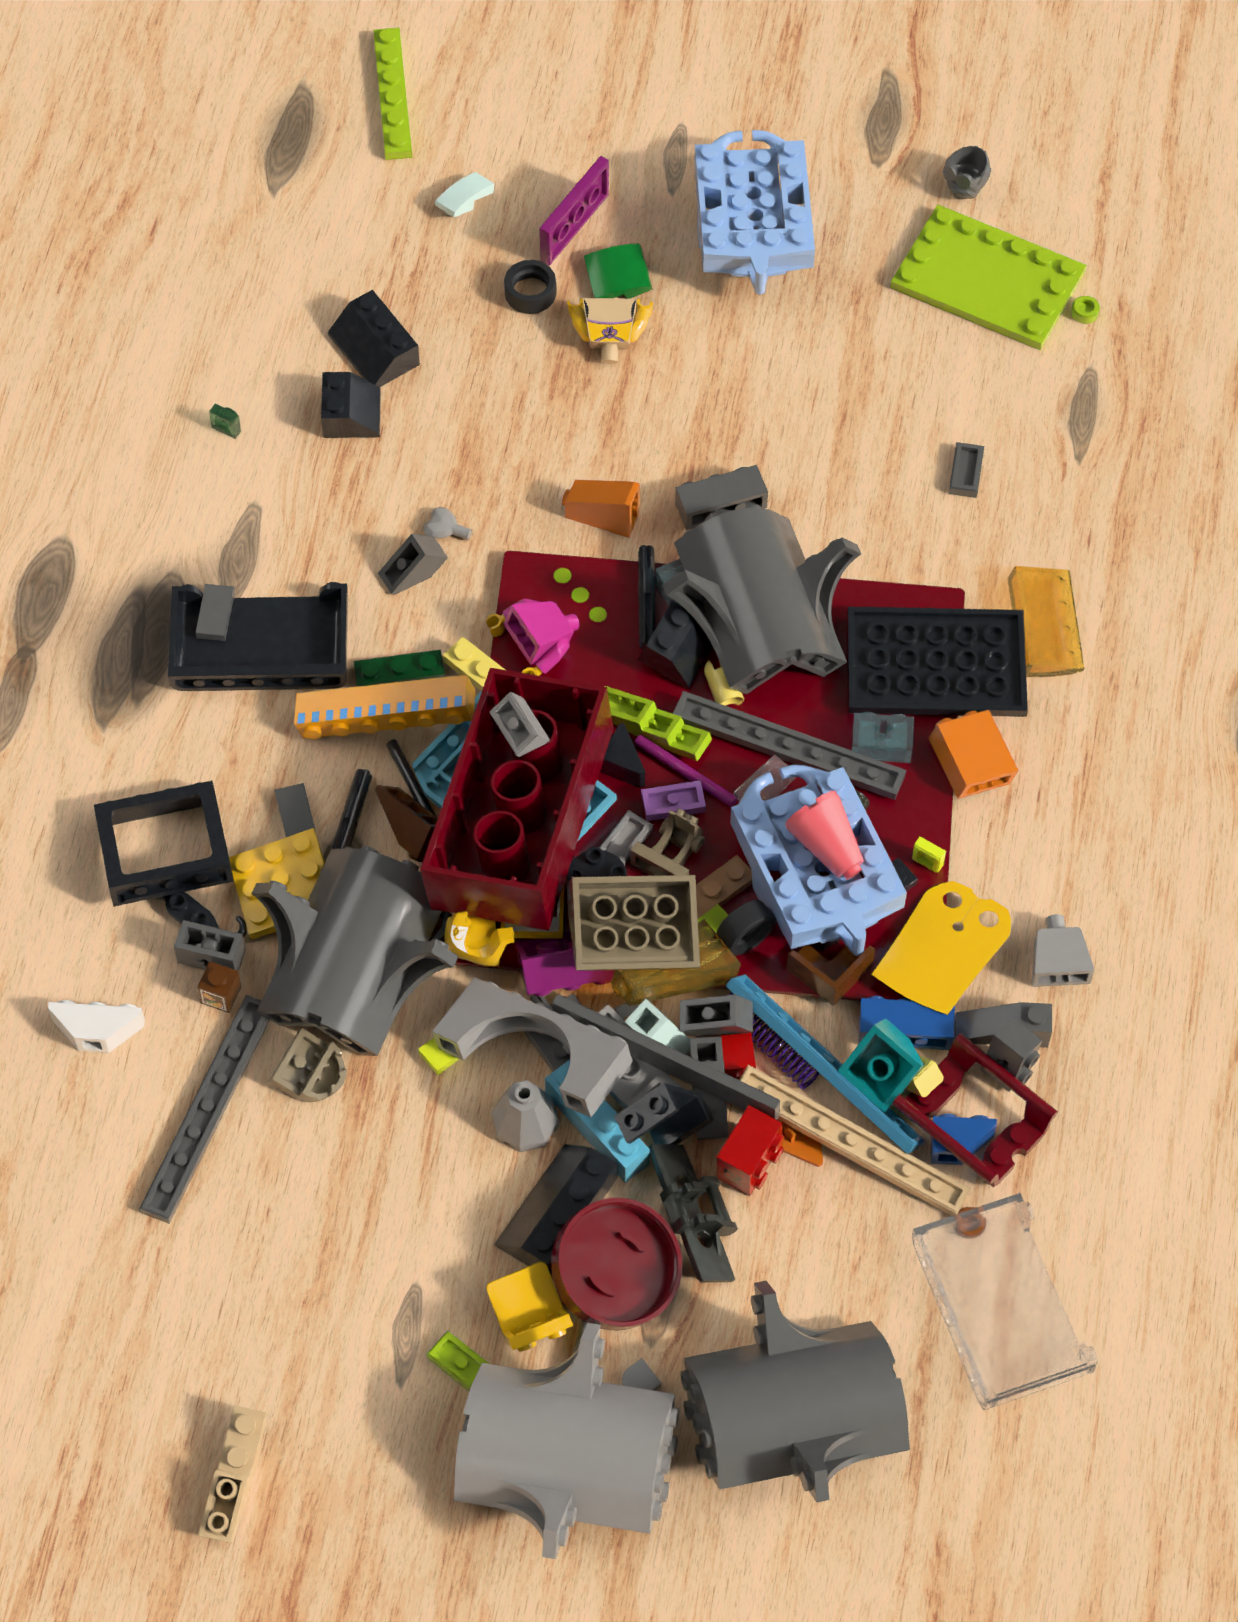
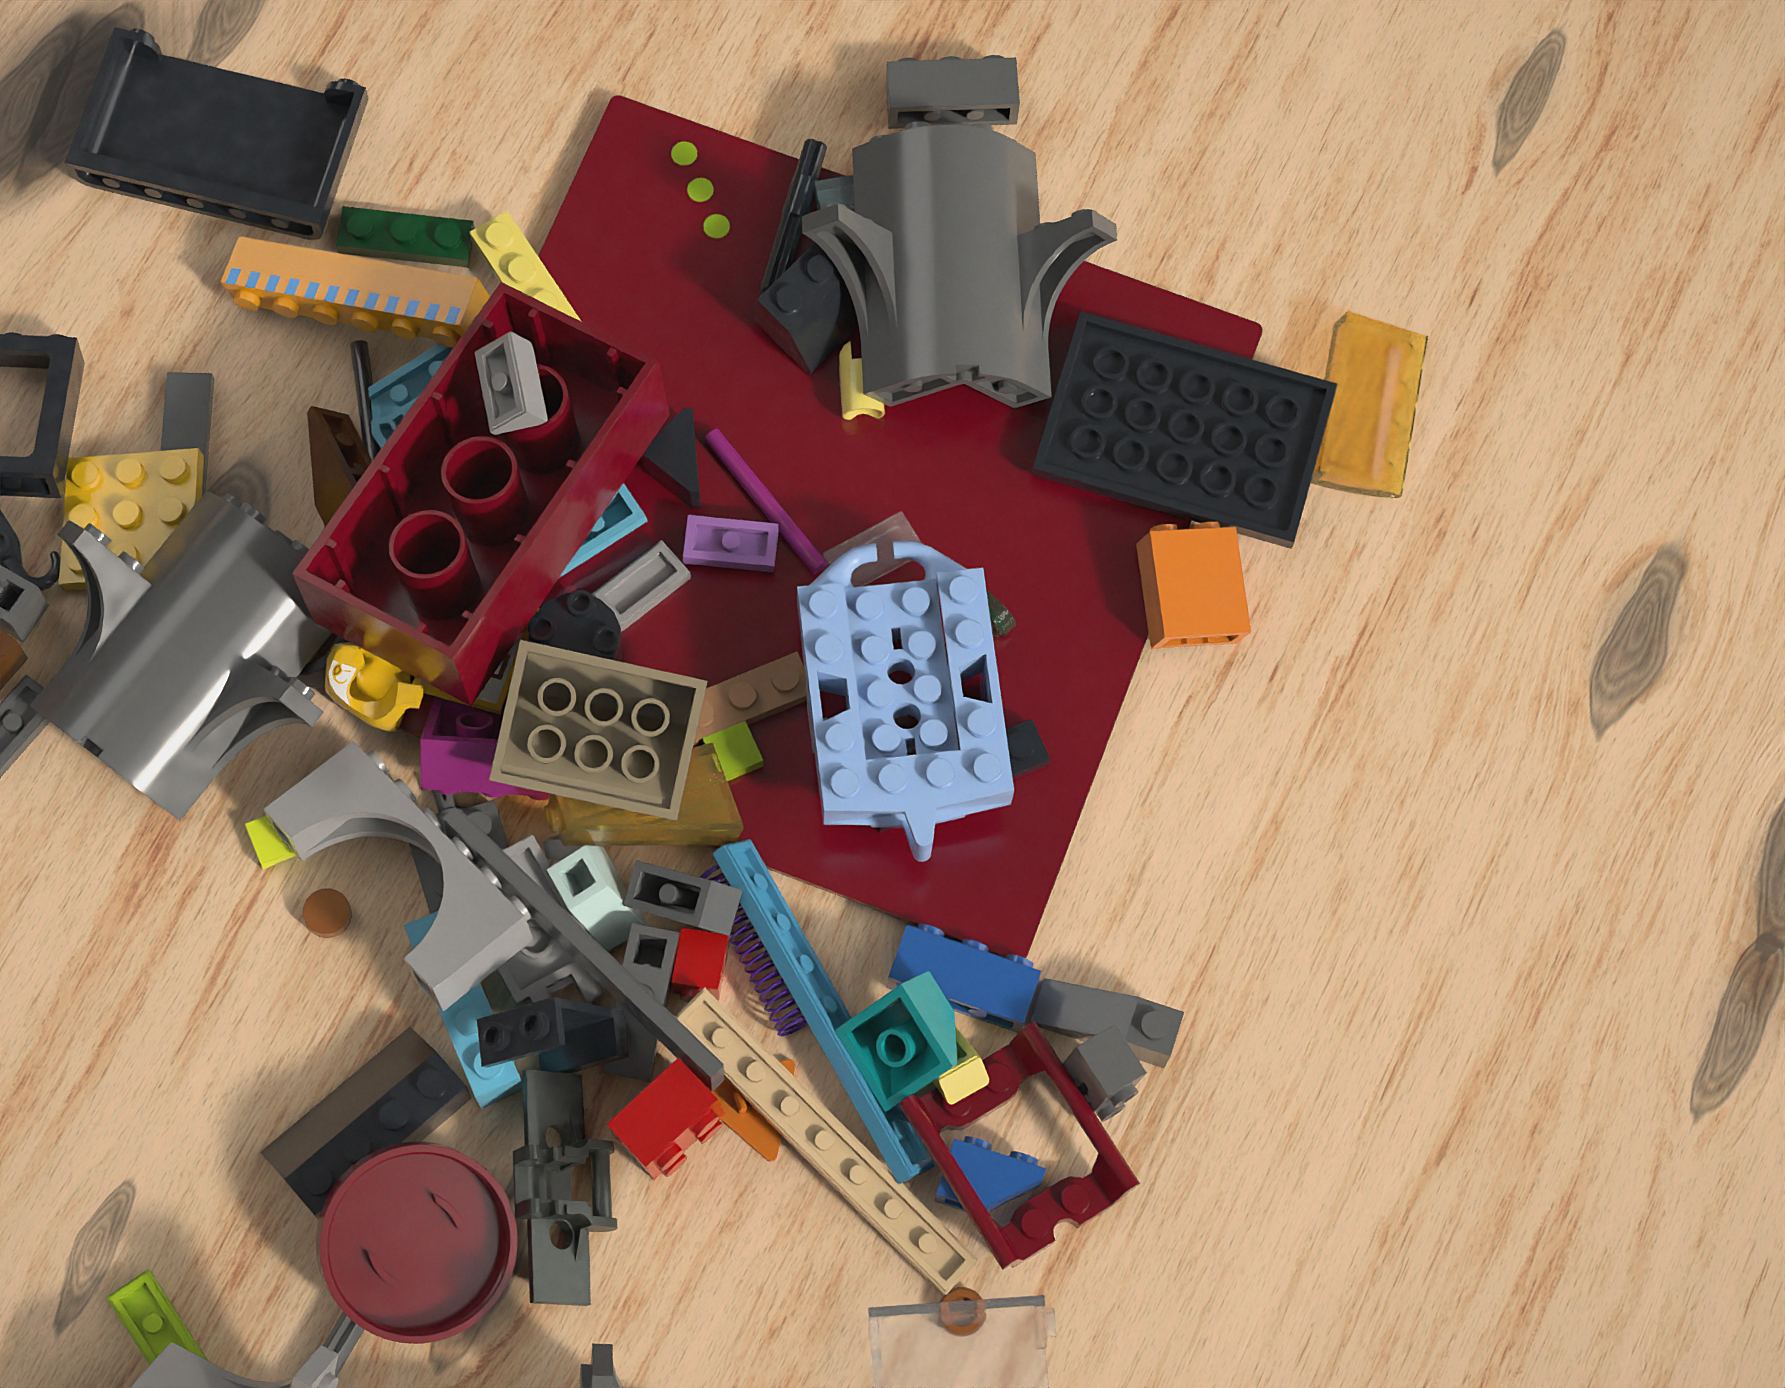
camera: 10 degrees right, 10 degrees up
dark grey tile [196,584,235,641] -> none
dark tan slope [269,1028,347,1102] -> none
black axle [331,769,372,849] -> none
dark grey slope [378,534,448,595] -> none
light grey rock [423,507,472,540] -> none
dark pink torso [486,598,579,676] -> none
yellow bracket [486,1262,573,1352] -> none
light grey cone [492,1080,559,1152] -> none
orange slope [562,479,640,538] -> none
lime slope [604,686,712,761] -> none
dark tan tile [630,808,705,876] -> none
dark grey plate [673,691,906,800] -> none
black tyre [716,900,776,956] -> none
coral cone [785,791,864,880] -> none
reddish brown panel [786,945,875,1006] -> none
clear light blue brick [851,712,914,763] -> none
yellow piece [872,881,1011,1015] -> none
neon yellow tile [912,837,946,873] -> none
dark grey tile [949,442,985,498] -> none
light grey torso [1032,914,1094,987] -> none
none -> dark orange tile [303,888,352,938]

